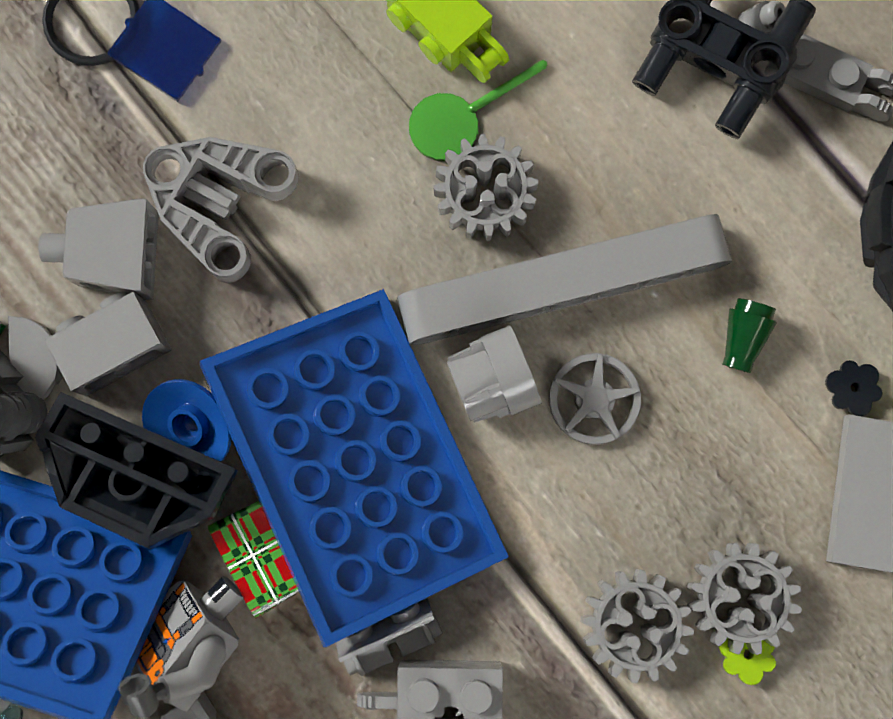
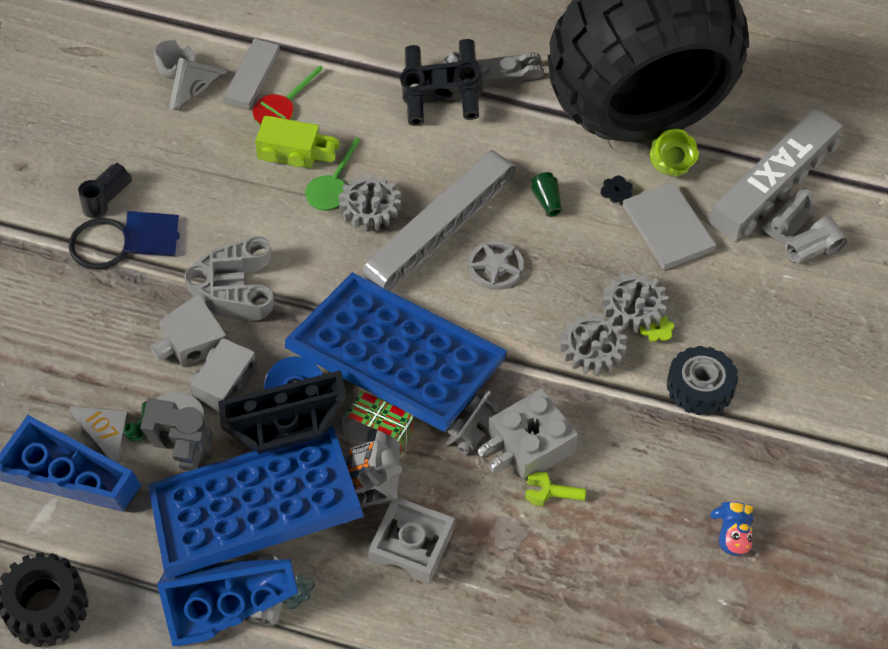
camera: 35 degrees left, 25 degrees down
light grey piece [447,325,542,423] -> none

